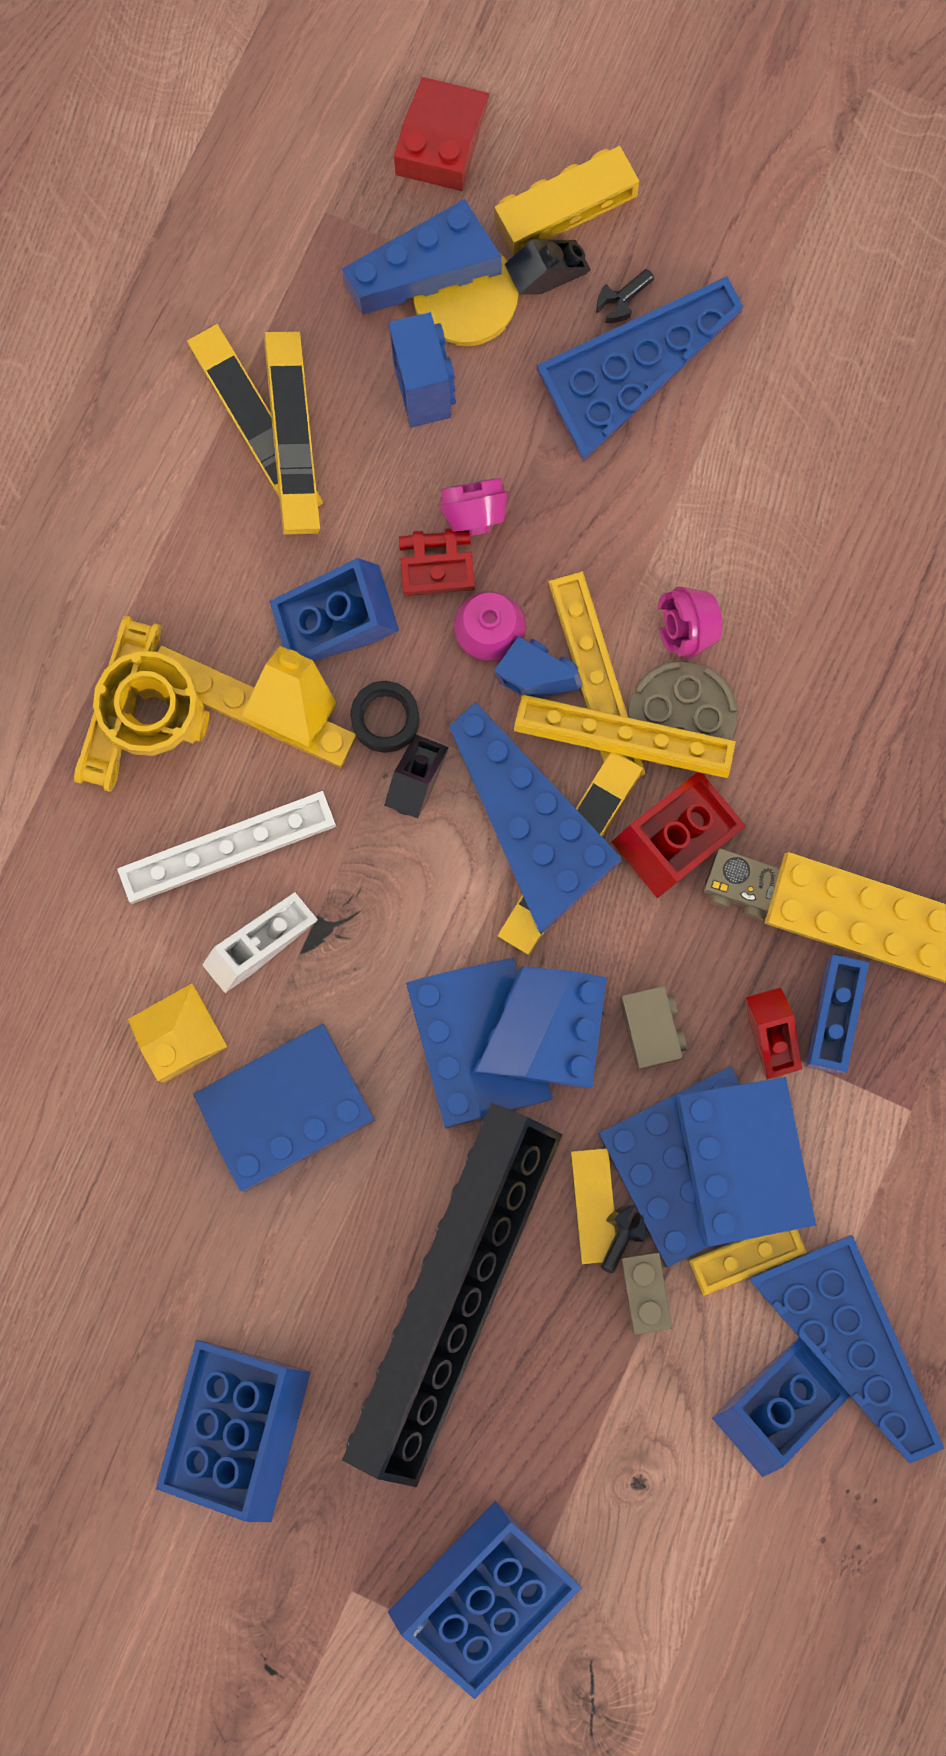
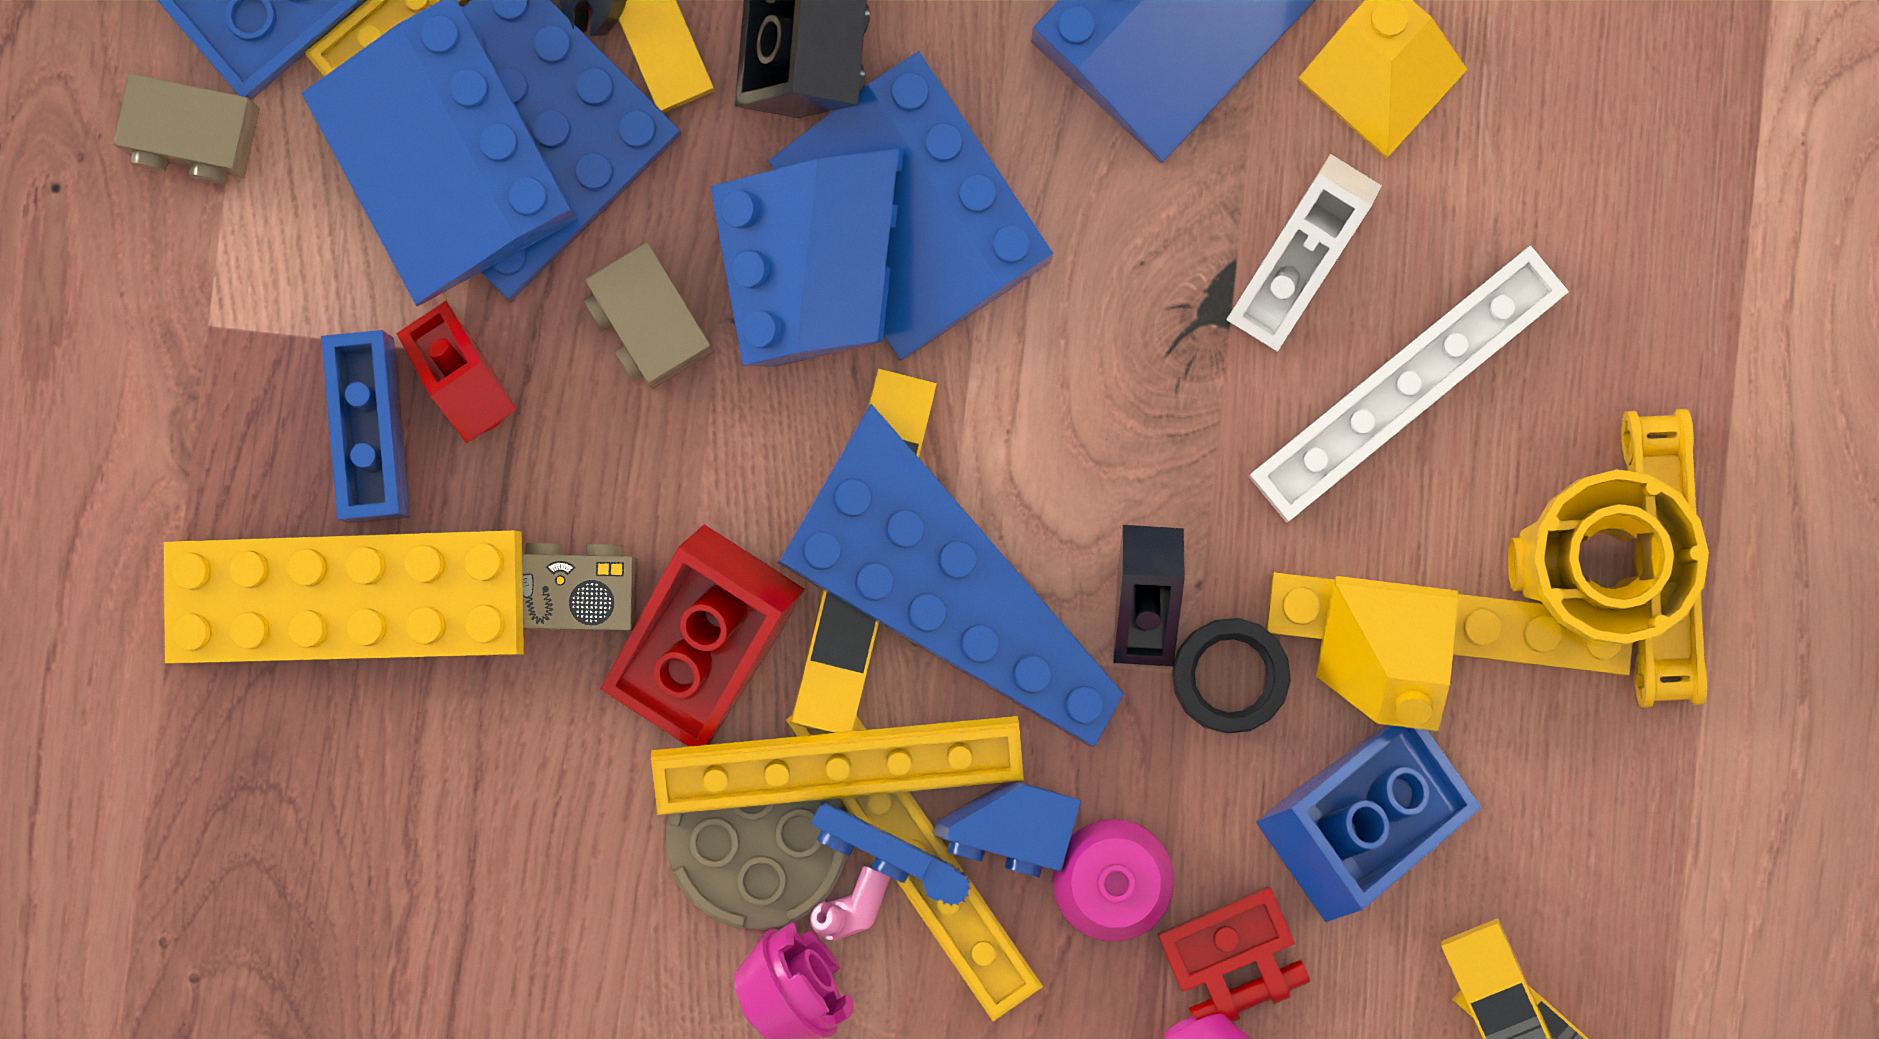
camera: 155 degrees right, 5 degrees up
none -> dark tan brick [113,73,260,184]
none -> bright pink arm [810,865,891,940]
none -> blue hinge [811,801,971,906]

